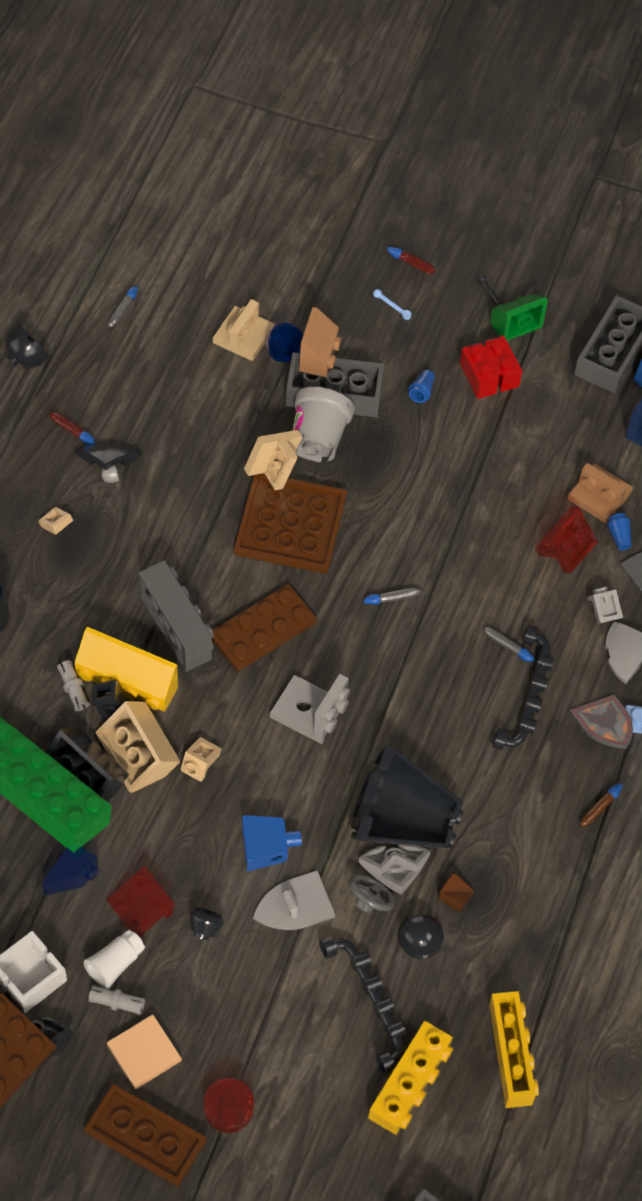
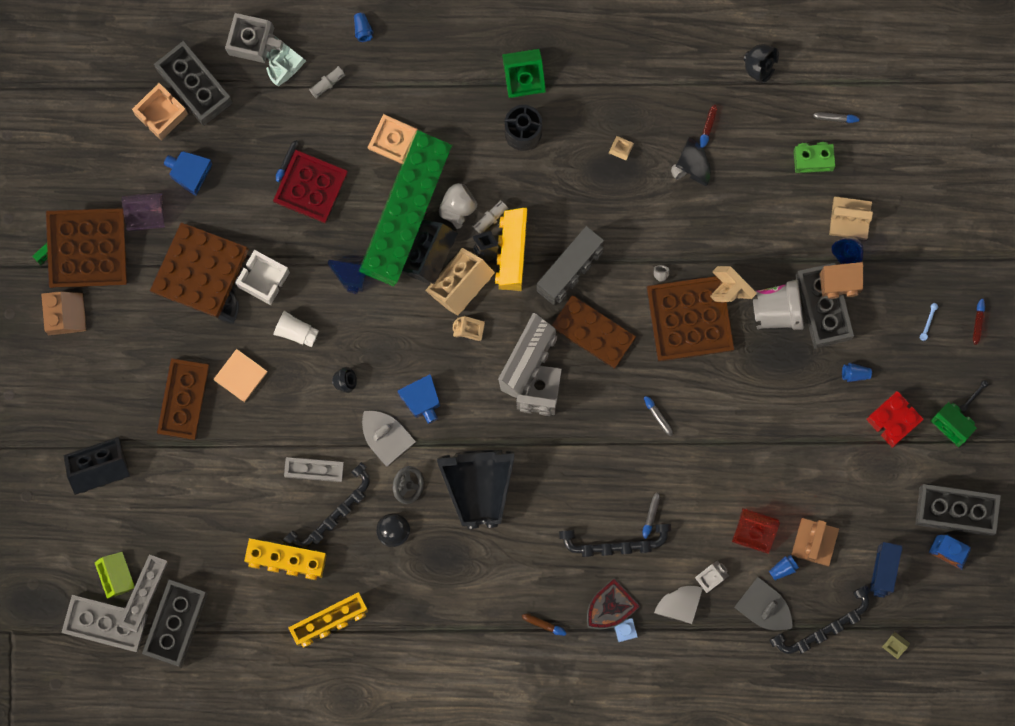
camera: 75 degrees right, 20 degrees up
light grey pin [89,985,145,1015] -> none
clear red hinge [107,865,175,937] -> none
clear red head [204,1078,254,1133] -> none
light grey brick [359,844,430,894] -> none
reddish brown slope [439,873,474,913] -> none
none -> light grey plate [284,457,344,482]
none -> light grey piece [439,184,477,229]
none -> light grey slope [498,313,557,398]
none -> light grey hinge [654,265,669,281]
none -> bright green brick [794,142,835,173]

